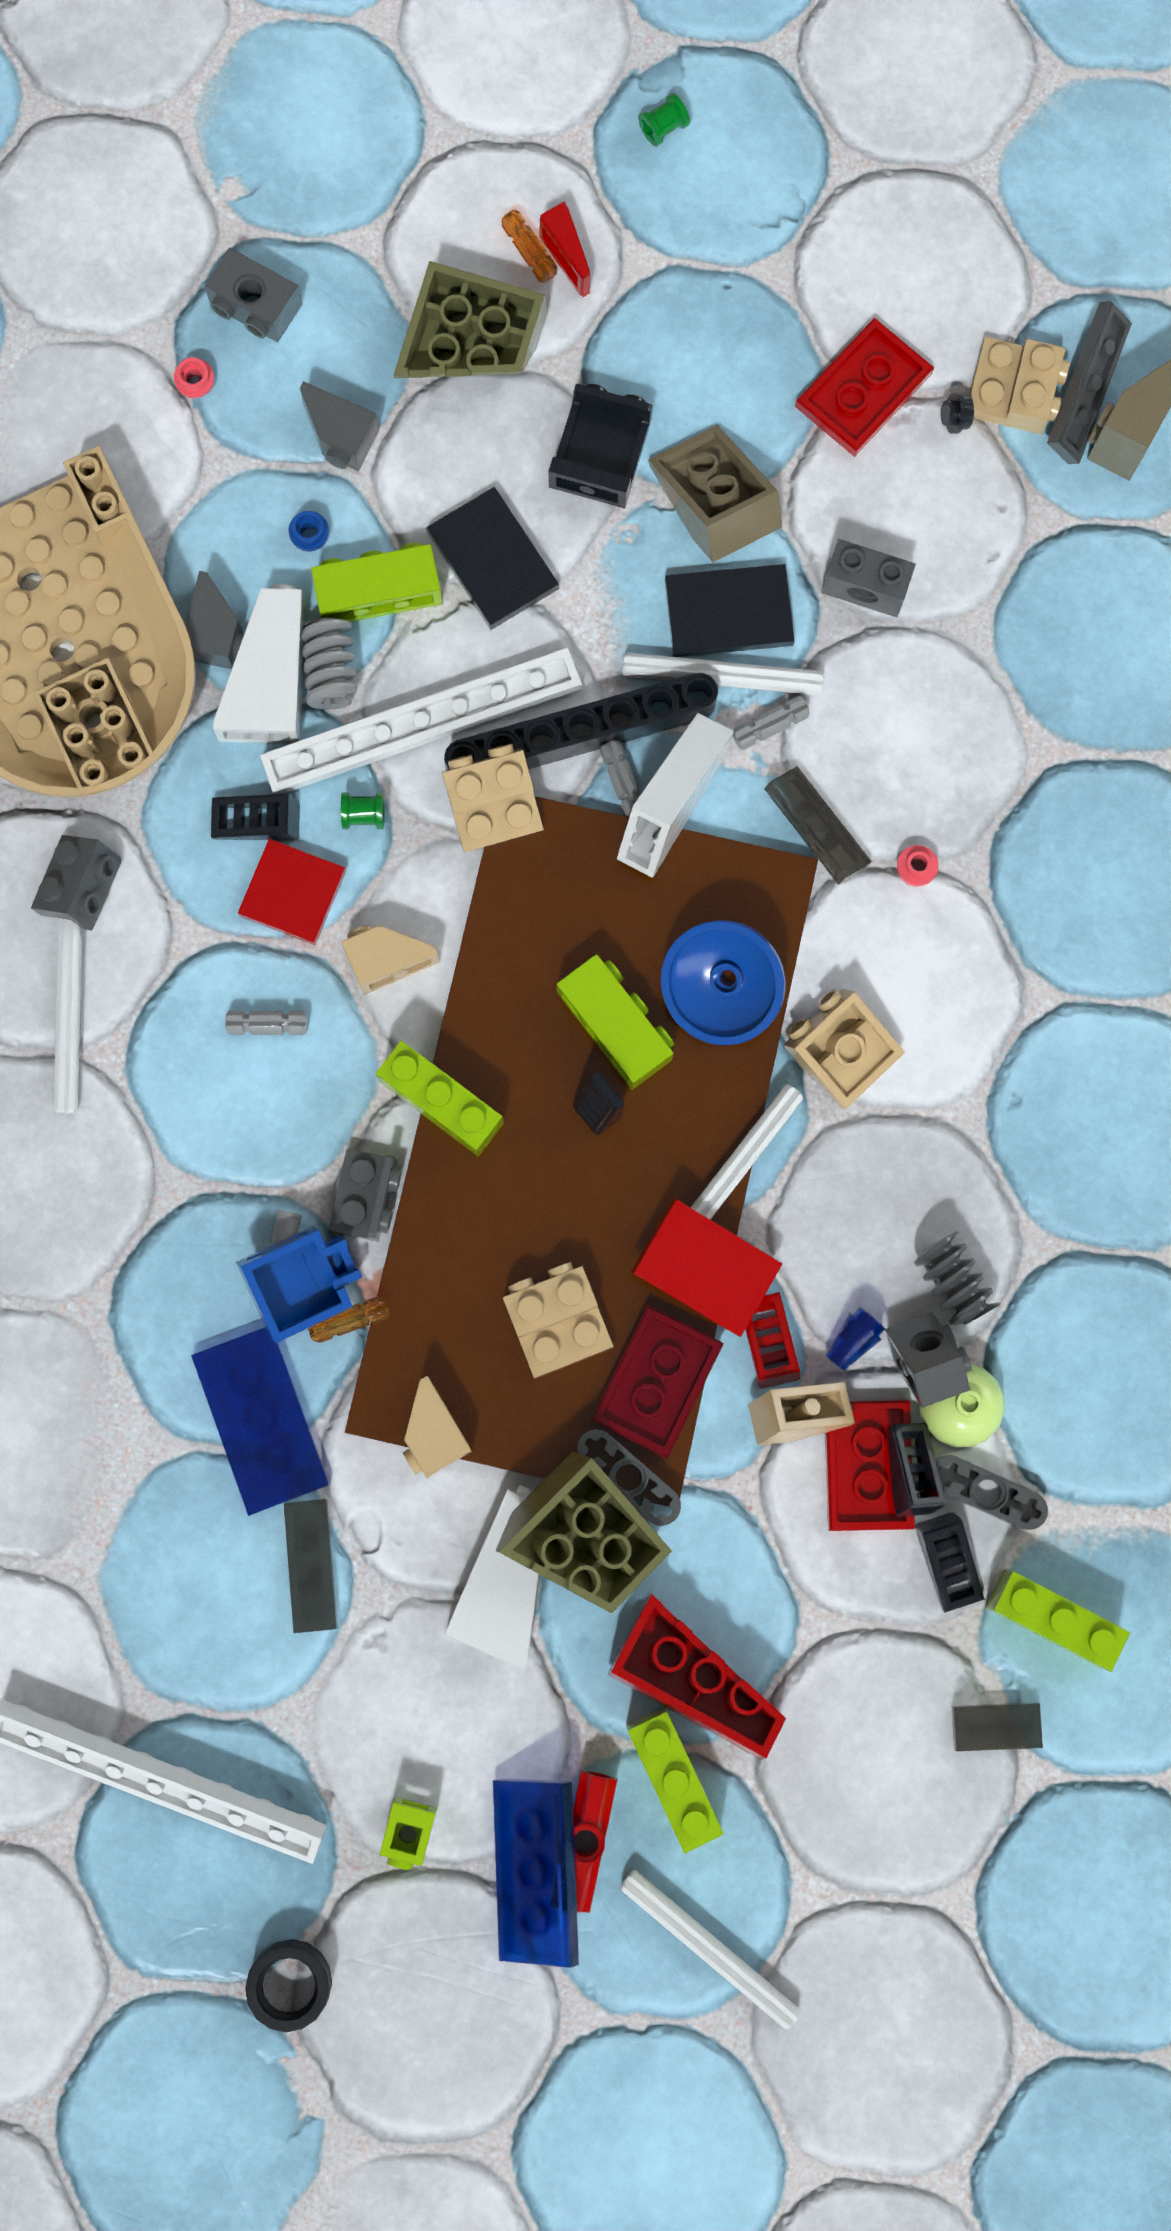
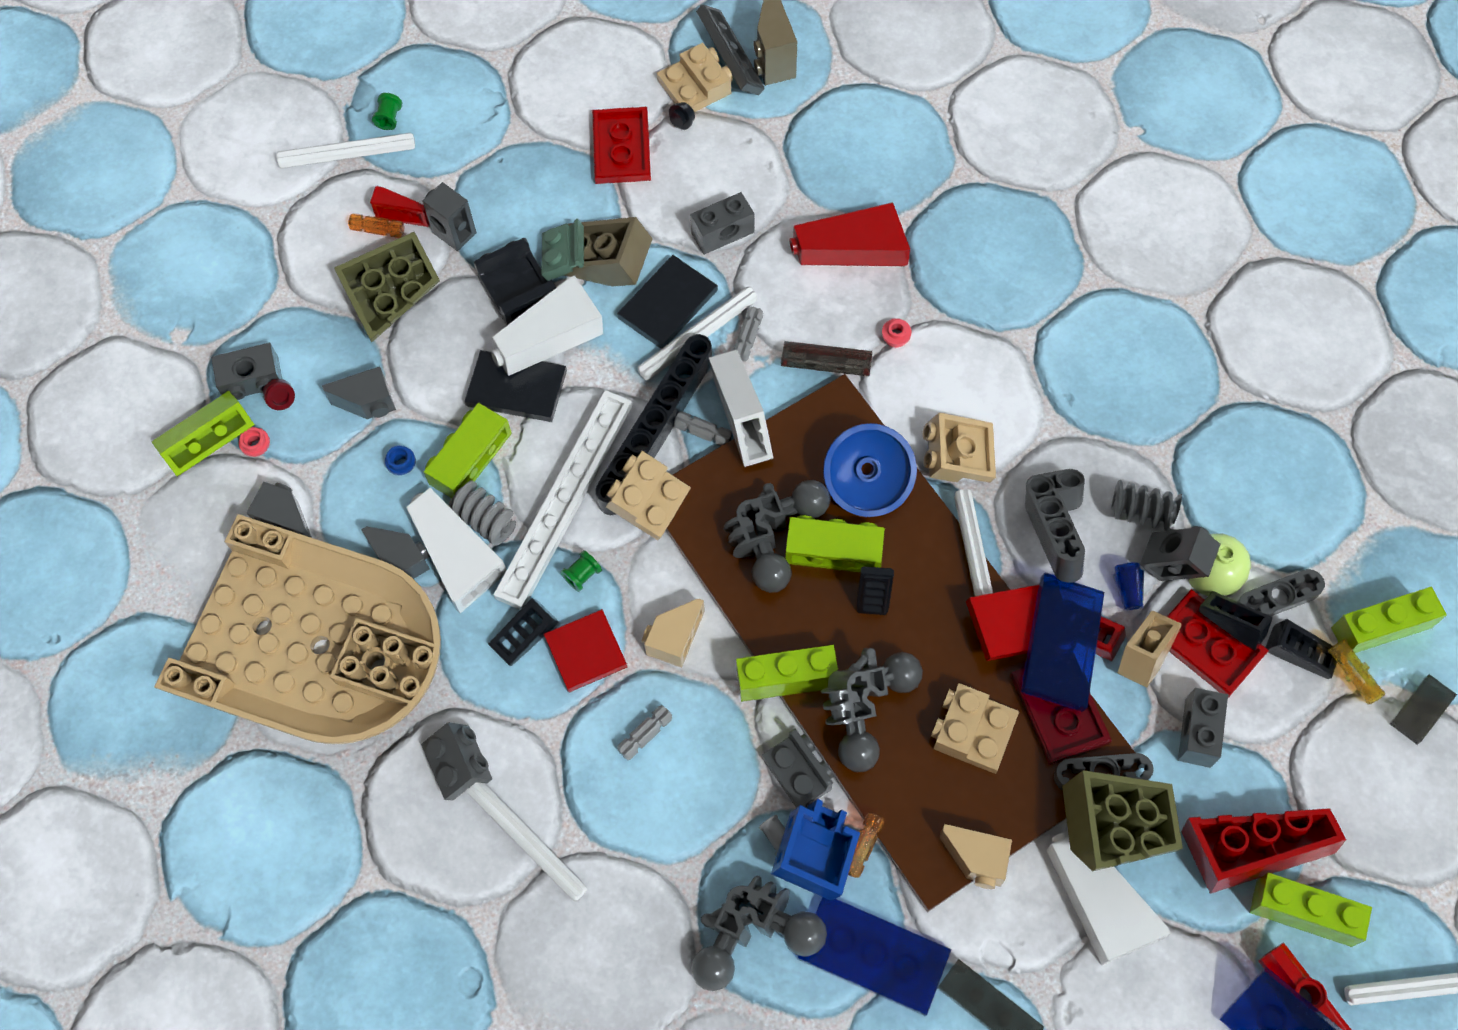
camera: 40 degrees left, 15 degrees down
none -> lime brick [151,391,255,477]
none -> dark grey slope [247,481,312,538]
none -> dark red tile [263,379,295,410]
none -> white axle [276,133,415,168]
none -> dark grey brick [422,182,477,251]
none -> white slope [491,276,603,376]
none -> sand green plate [541,219,584,281]
none -> dark grey piece [691,875,827,991]
none -> dark grey piece [723,479,831,593]
none -> red slope [789,202,910,266]
none -> dark grey piece [821,648,923,772]
none -> clear blue tile [1021,573,1105,712]
none -> dark grey beam [1025,469,1085,583]
none -> dark grey brick [1178,688,1228,768]
none -> clear yellow pin [1328,639,1386,705]

